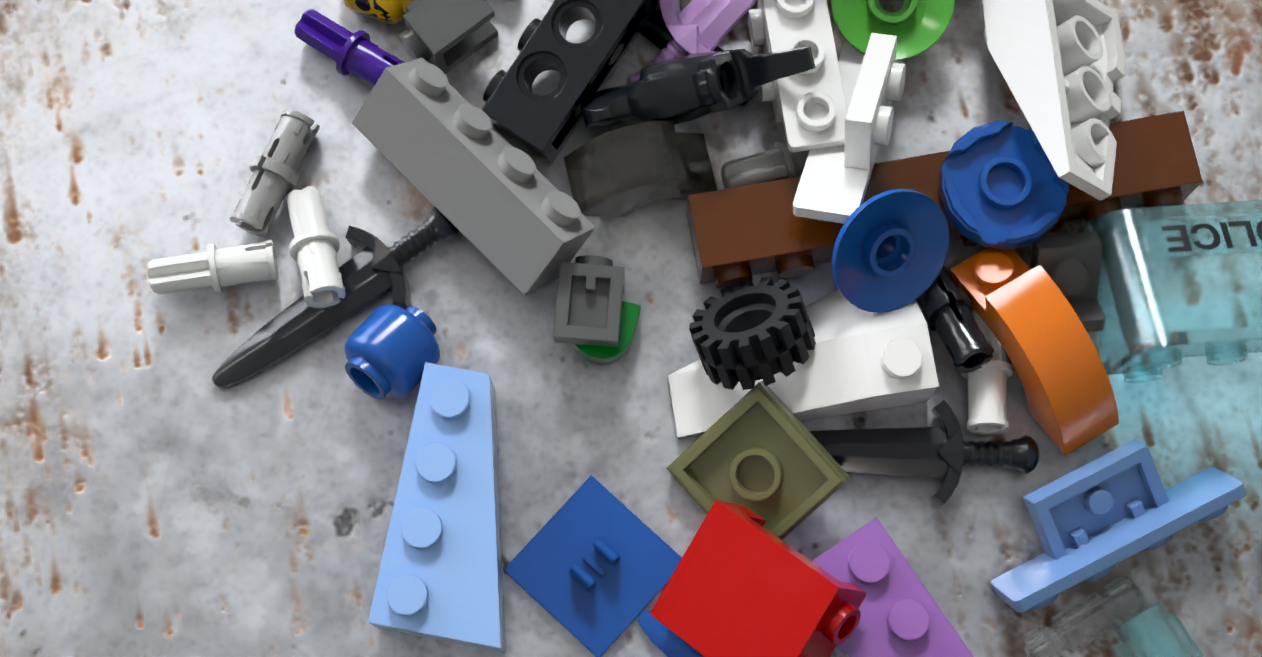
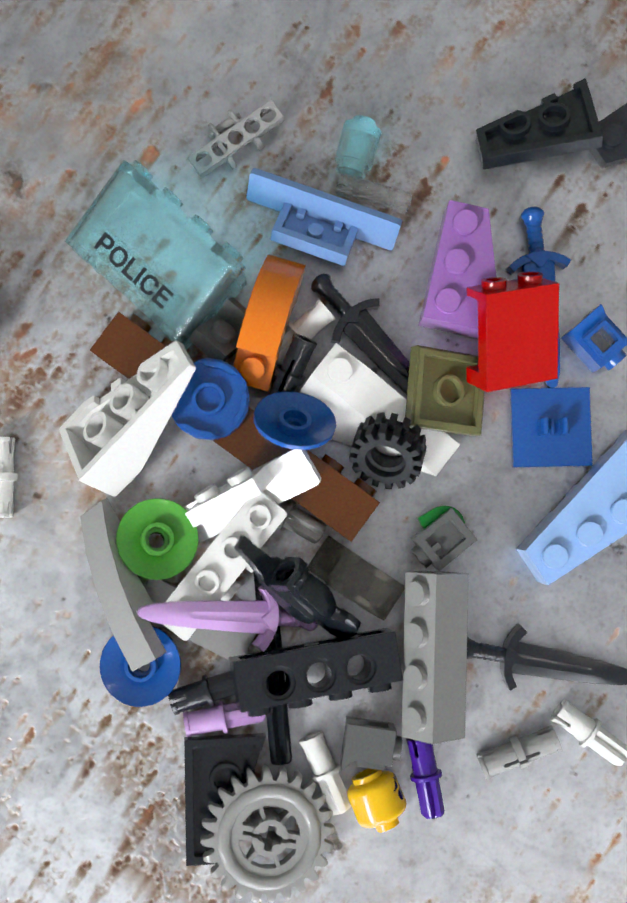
camera: 135 degrees left, 10 degrees up
white axle [286,186,346,308] -> none
blue head [344,304,440,400] -> none

